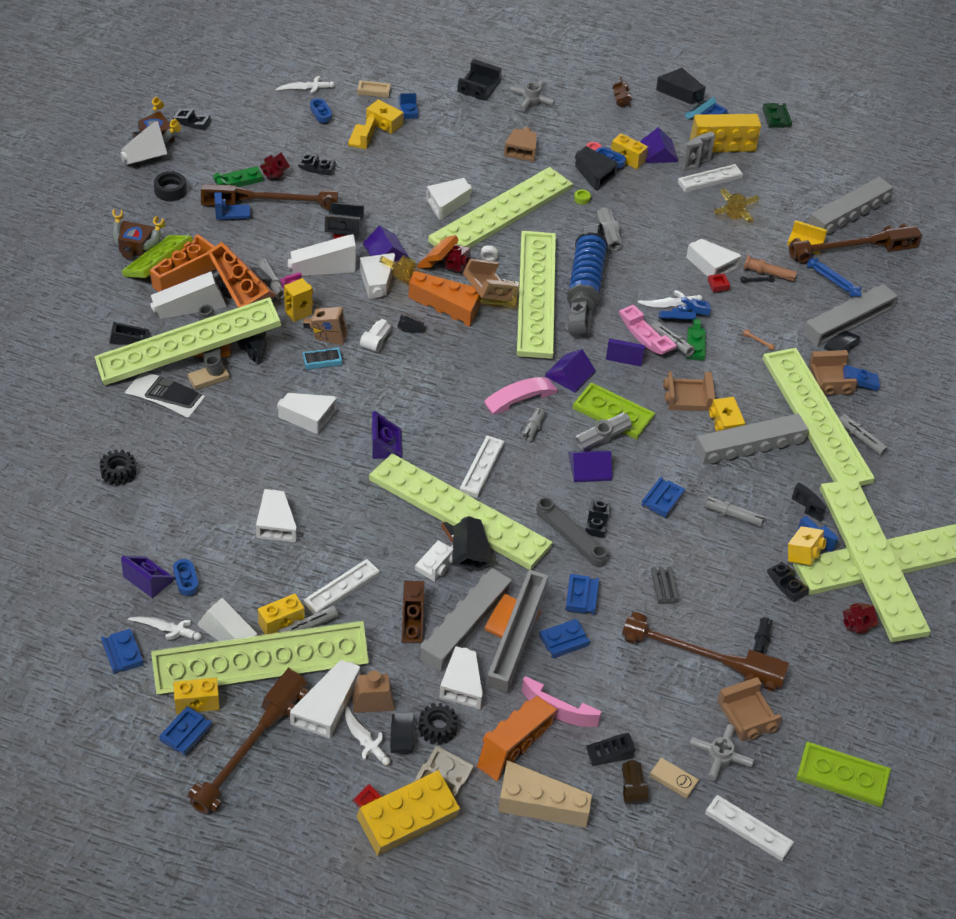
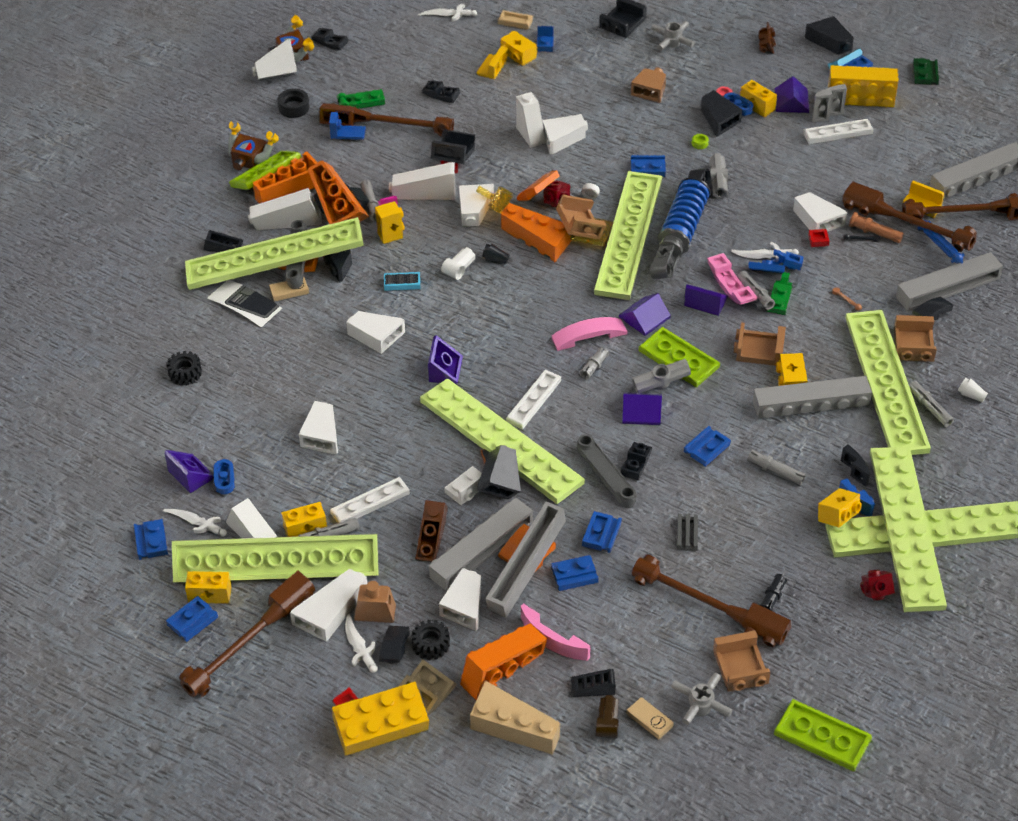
camera: 15 degrees right, 0 degrees up
dark red brick [260,152,290,180] -> none
medium nougat torso [303,307,348,345] -> none
blue plate [310,98,332,123] -> none
dark purple slope [363,225,408,262] -> none
yellowish green plate [428,167,573,248] -> none
white tile [705,795,794,861] -> none
clear yellow bar [714,188,759,223] -> none
black slope [767,562,809,602] -> none
blue plate [843,365,880,391] -> none
none -> white slope [516,92,546,148]
none -> blue plate [631,155,666,177]
none -> reddish brown bar [842,181,977,252]
none -> white cone [958,378,988,403]

